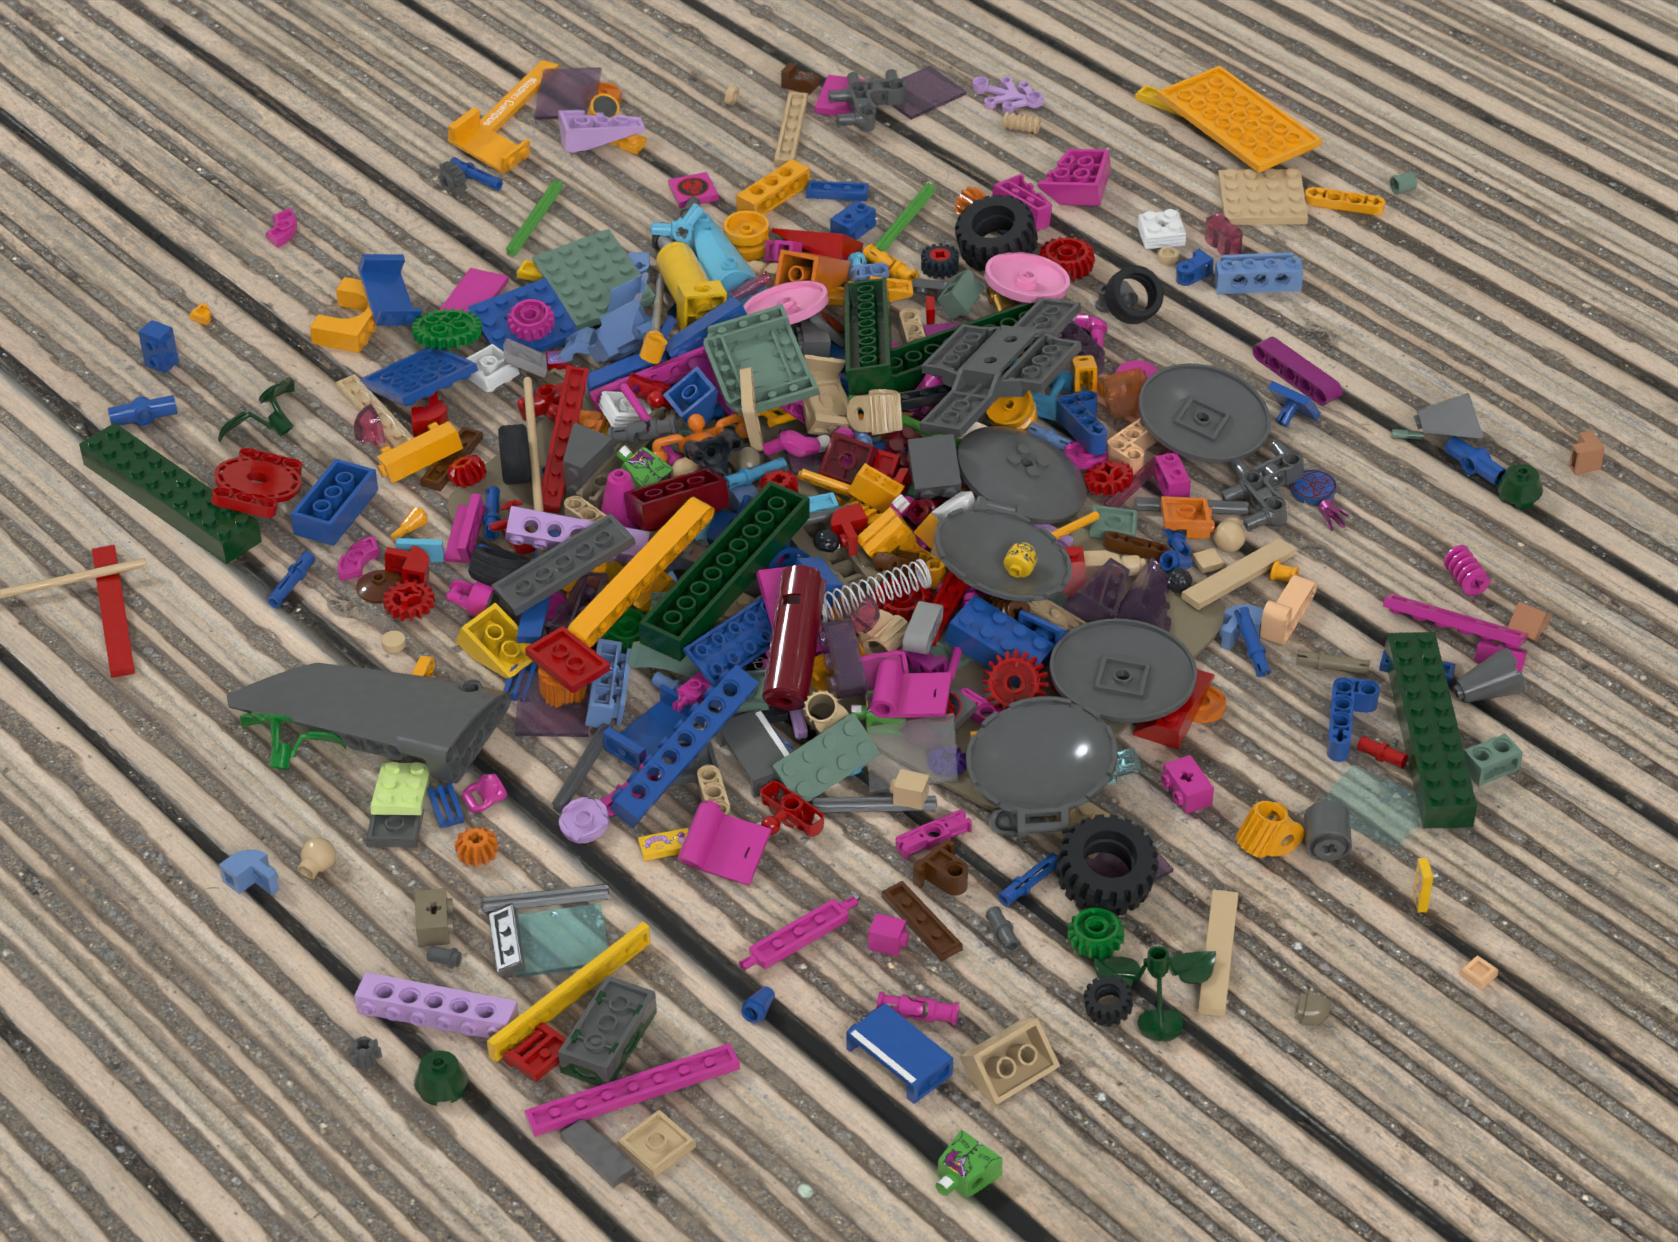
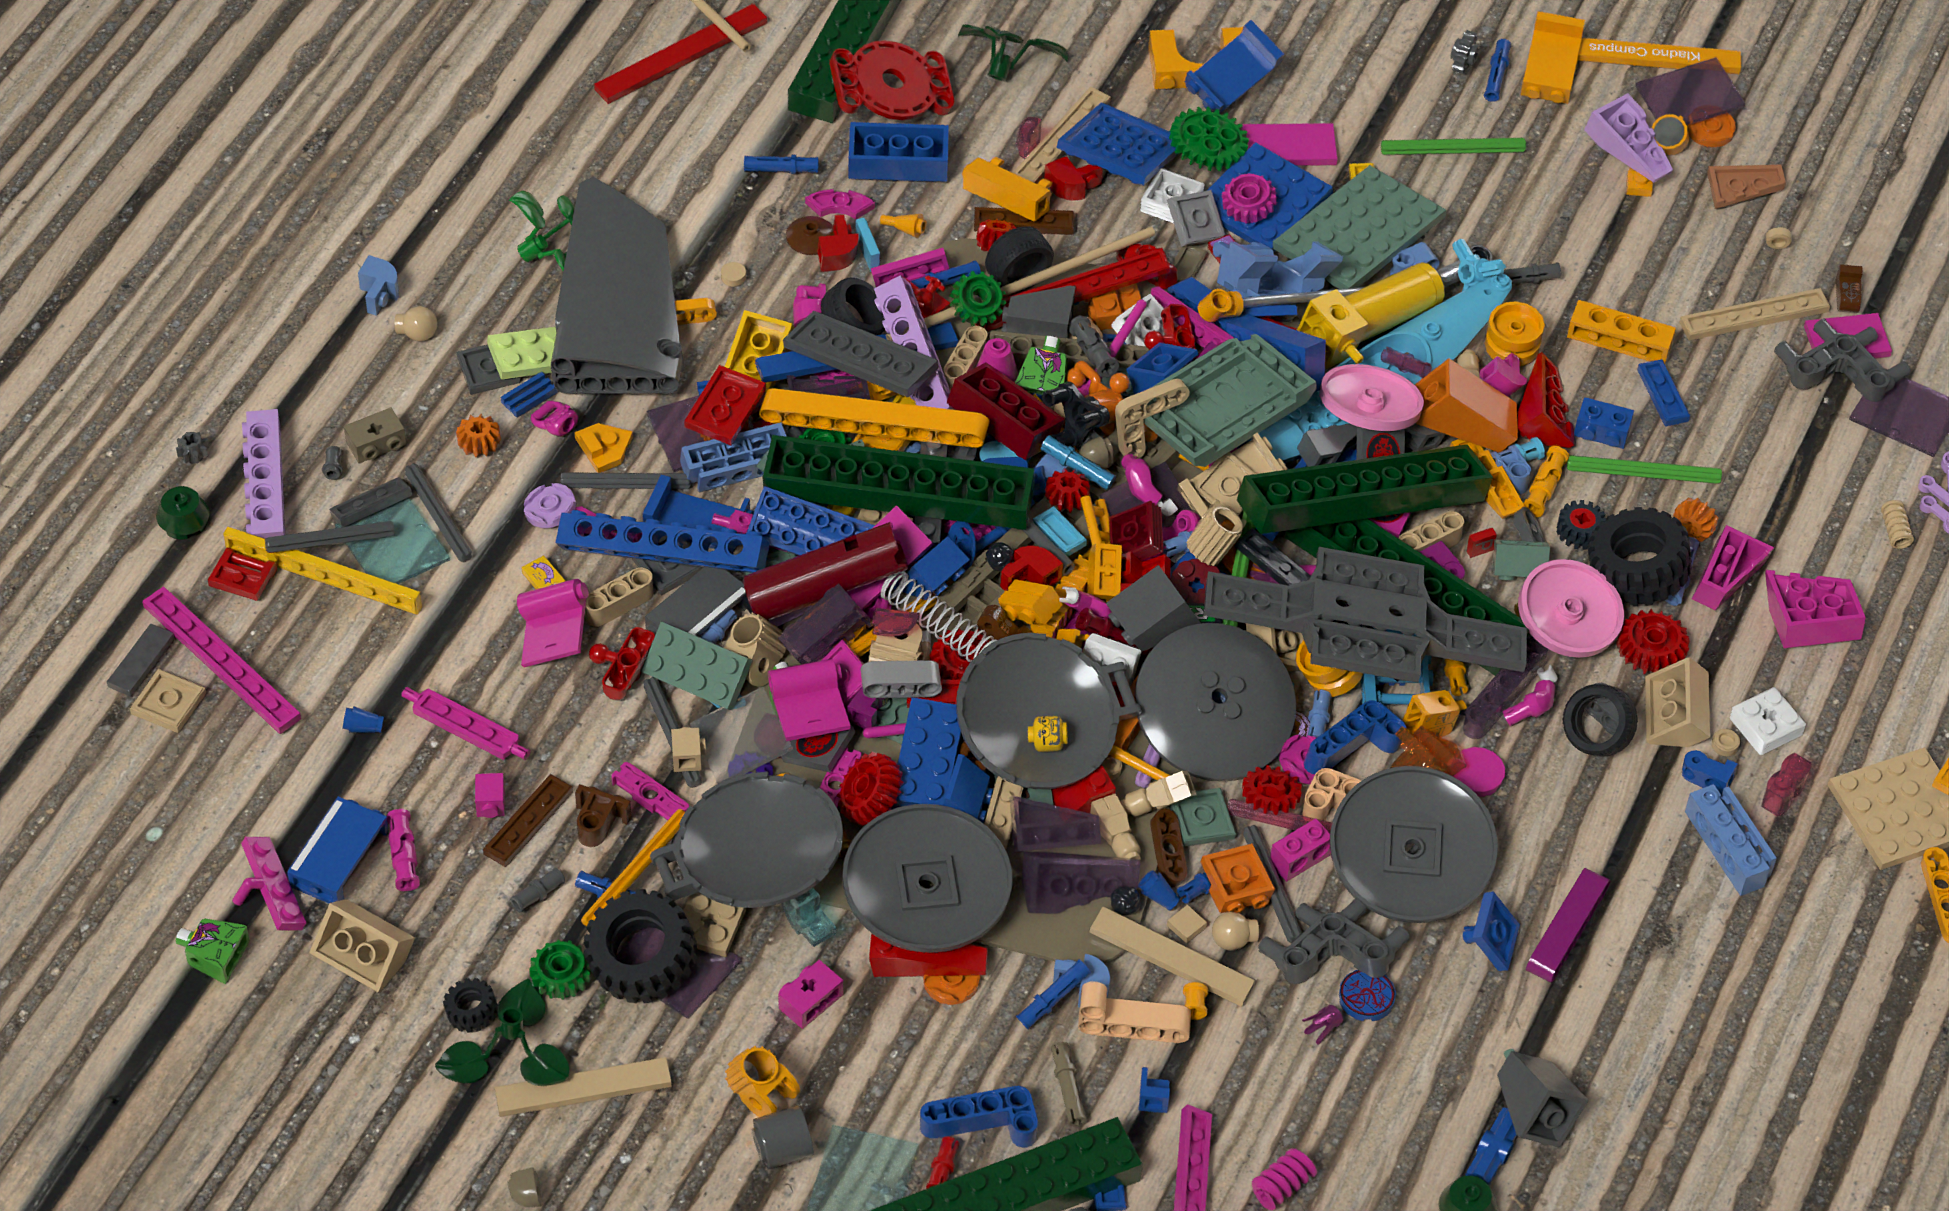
camera: 65 degrees right, 10 degrees up
red gear [383,579,435,621] -> none
dark grey piece [558,976,657,1086] -> none
tile [668,172,719,208] -> none
none -> dark pink plate [232,837,306,930]
none -> dark grey axle [265,521,395,553]
none -> light orange plate [574,423,633,473]
none -> light orange axle [581,809,685,927]
none -> green gear [949,271,1006,327]
none -> tan piece [1121,771,1197,817]
none -> blue panel [1138,1067,1170,1113]
none -> tan slope [1645,657,1710,747]
none -> nougat wing [1707,165,1786,209]

